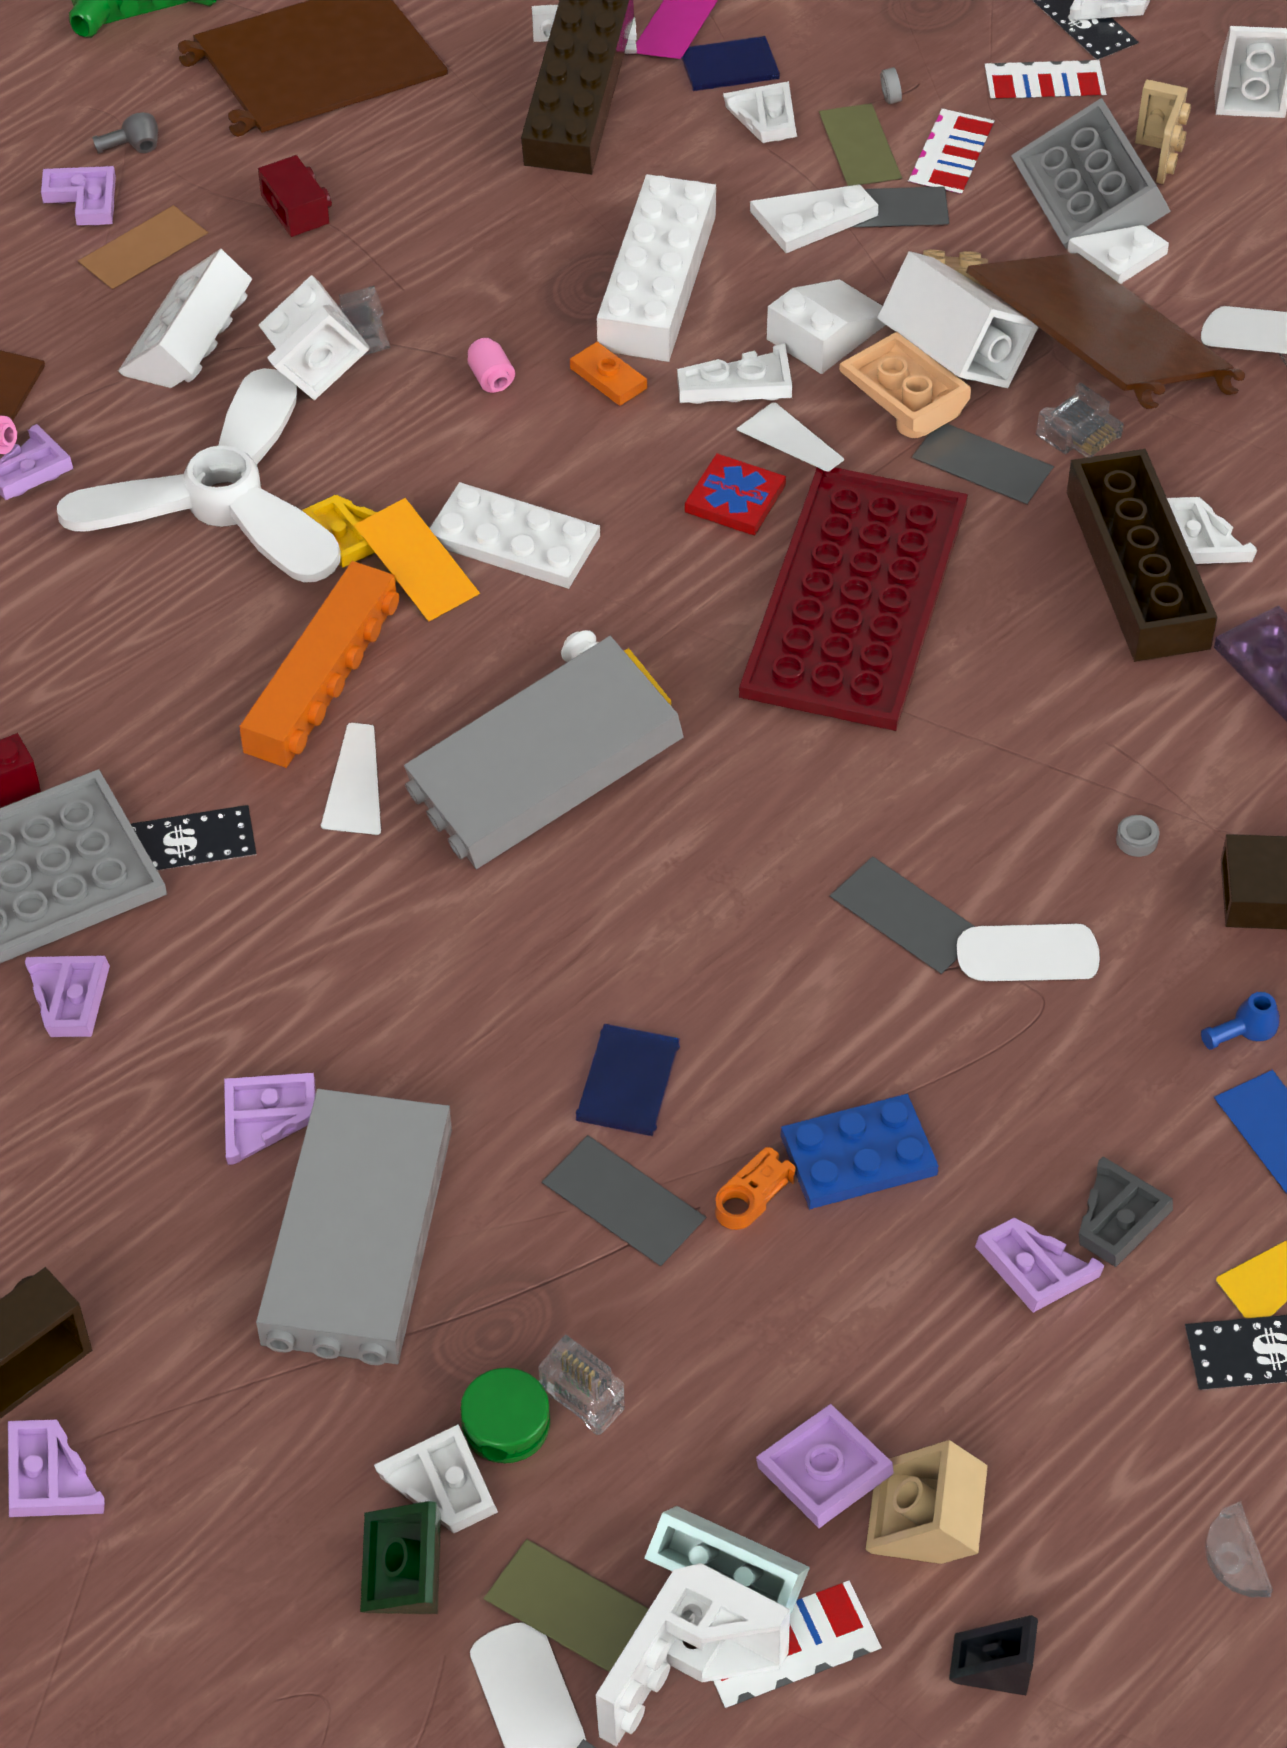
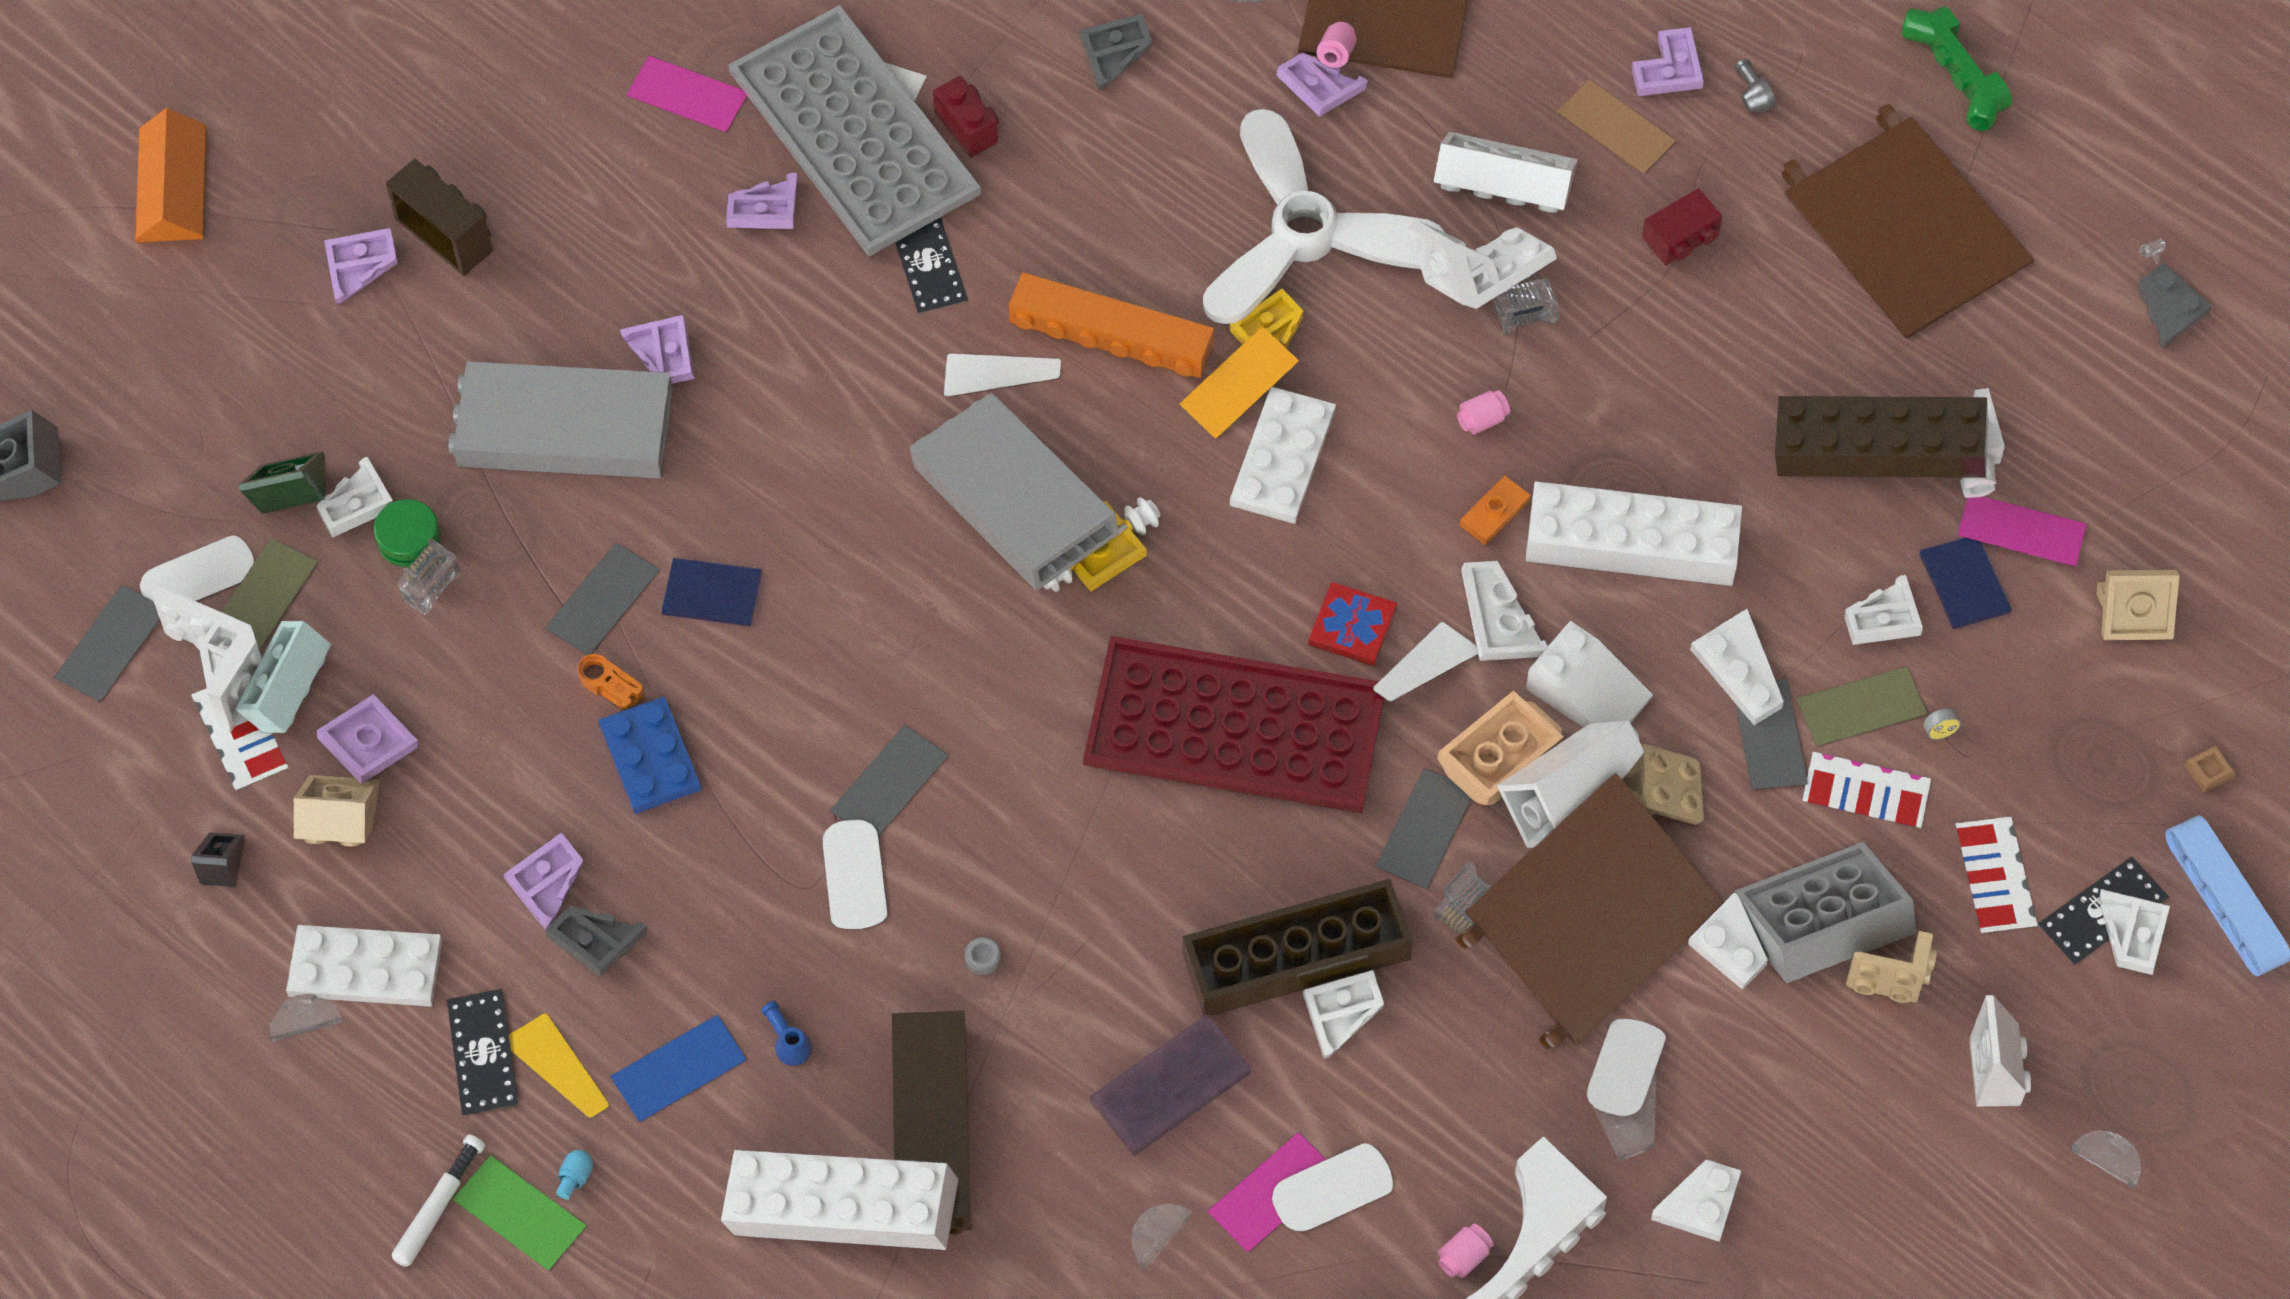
camera: 85 degrees right, 10 degrees up
none -> white plate [286,925,443,1006]

